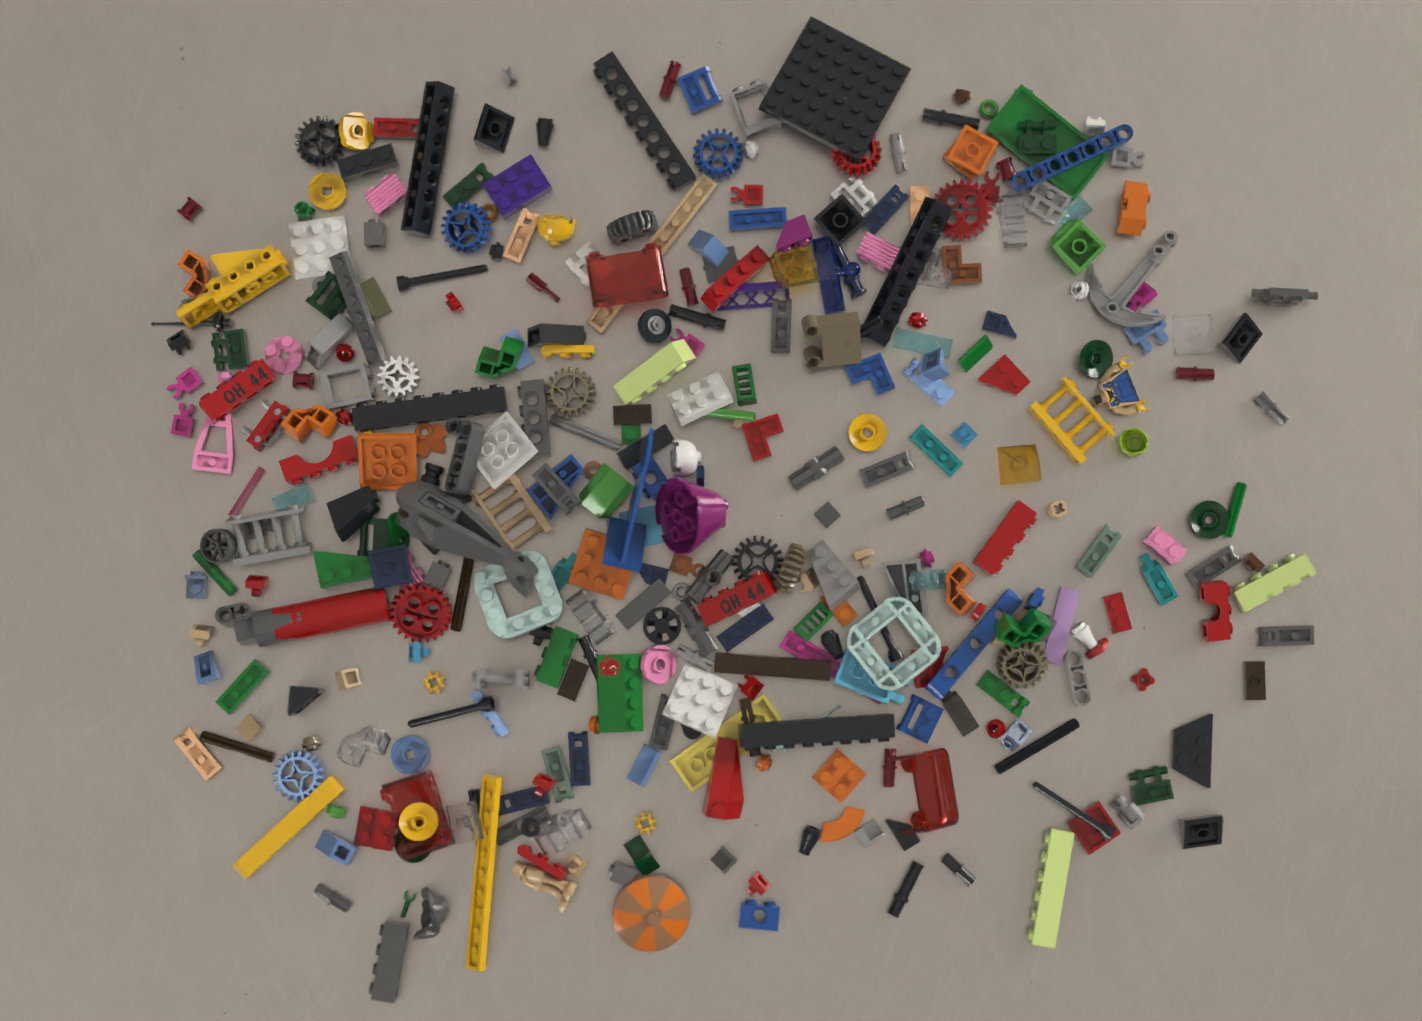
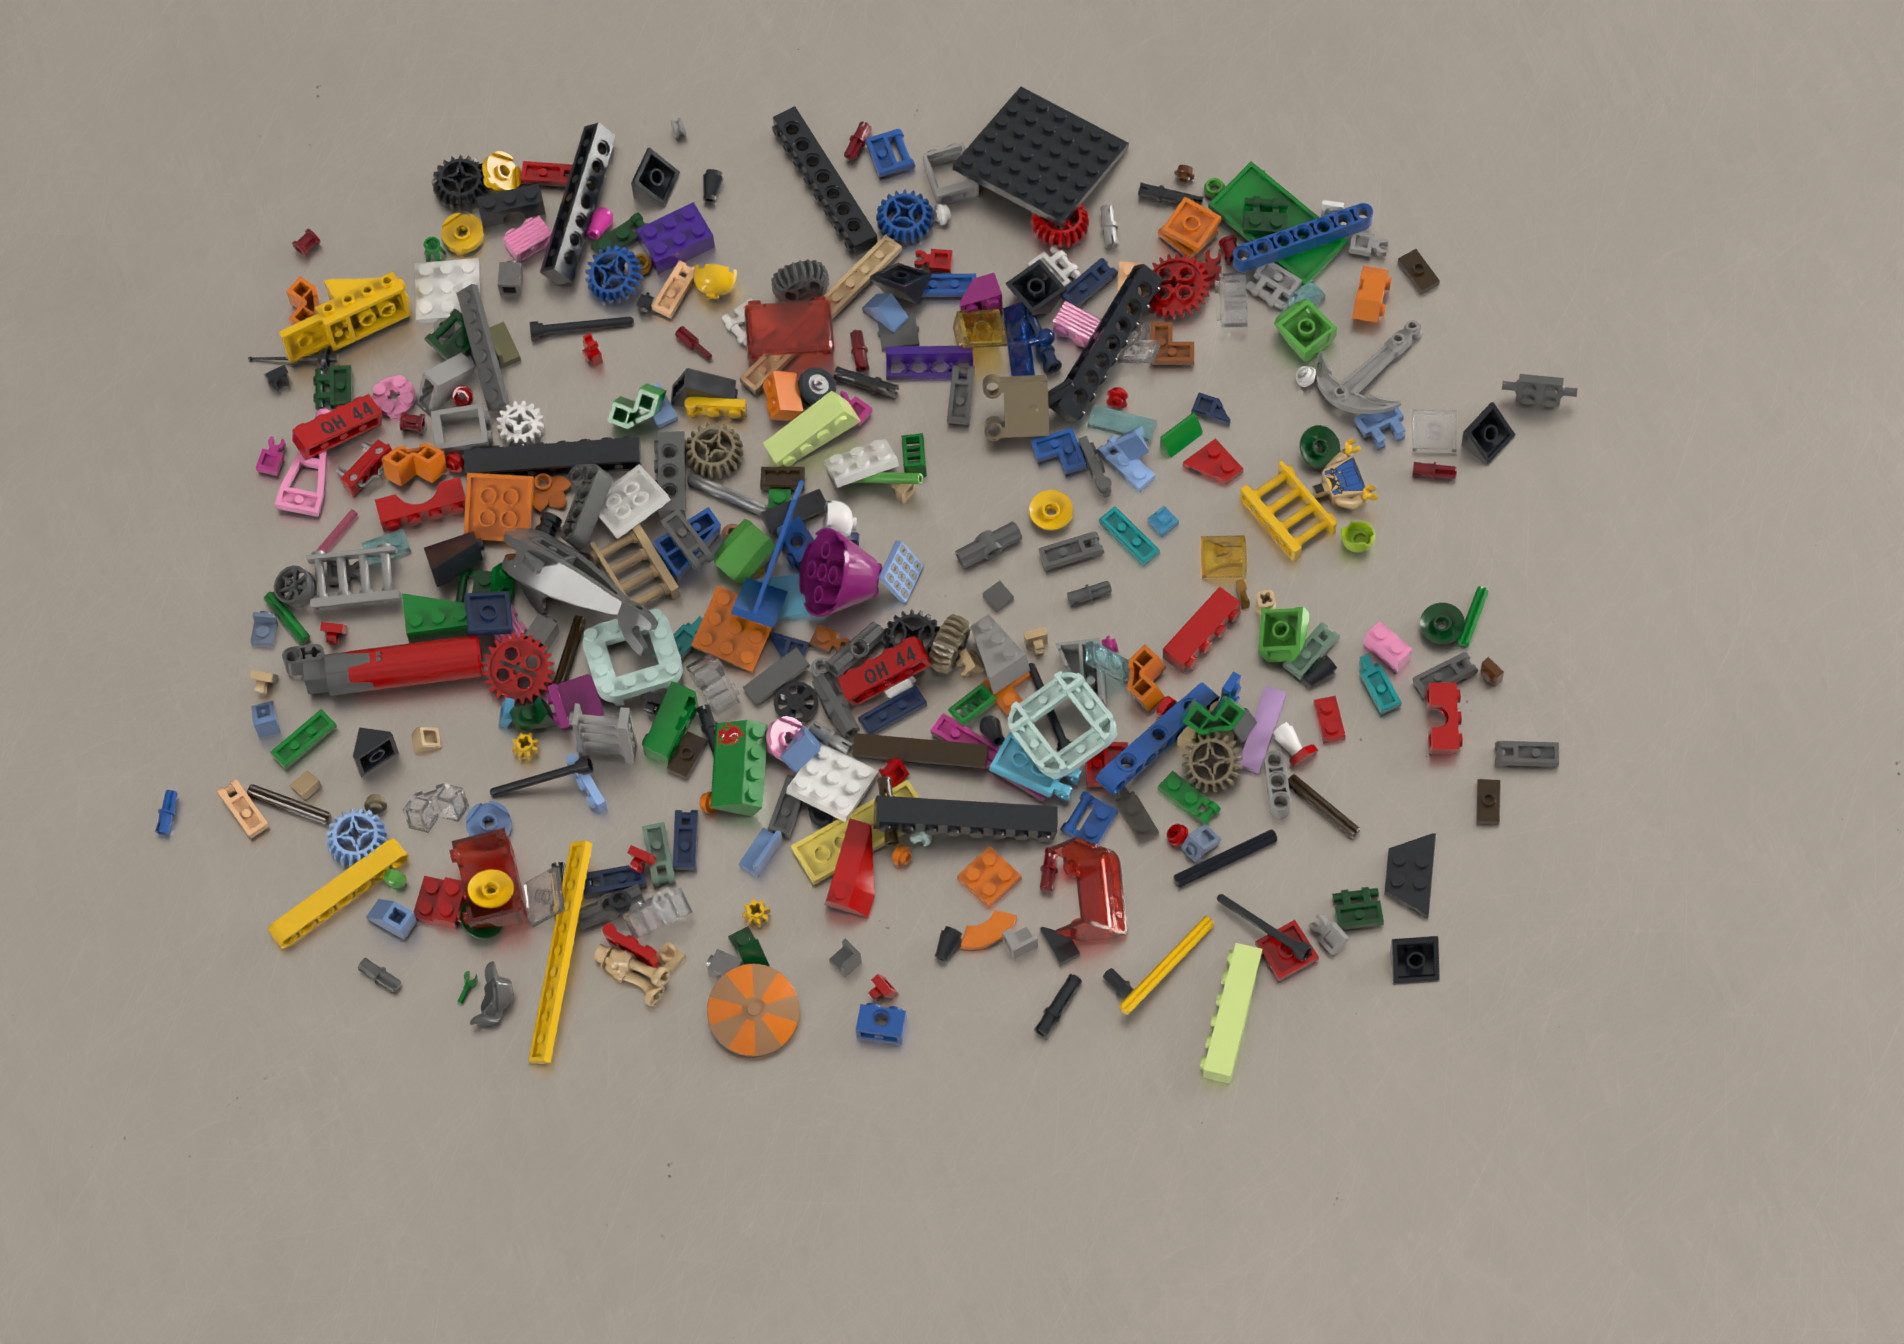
camera: 10 degrees right, 20 degrees down
dark pink plate [167,367,204,399] -> none
dark grey brick [369,920,410,1003] -> none
red arch [700,245,771,313] -> none
red plate [741,413,784,462] -> none
dark pink plate [1126,281,1158,312] -> none
red plate [1132,668,1155,691] -> none
yellowish green wedge [1230,554,1317,613] -> none
dark grey axle [1255,391,1289,425] -> none
none -> blue axle [155,790,178,836]
none -> dark green slope [510,696,556,731]
none -> magenta bracket [545,674,604,730]
none -> dark pink cone [587,207,613,239]
none -> orange brick [763,371,803,421]
none -> medium blue slope [779,726,820,772]
none -> black slope [870,262,931,304]
none -> tile [879,541,924,602]
none -> dark grey plate [1078,436,1112,498]
none -> yellow axle [1119,916,1214,1015]
none -> pearl gold tile [1236,579,1250,609]
none -> bright green slope [1258,607,1310,662]
none -> dark brown axle [1288,774,1360,838]
none -> black cone [1303,655,1337,687]
none -> dark brown plate [1398,249,1440,294]

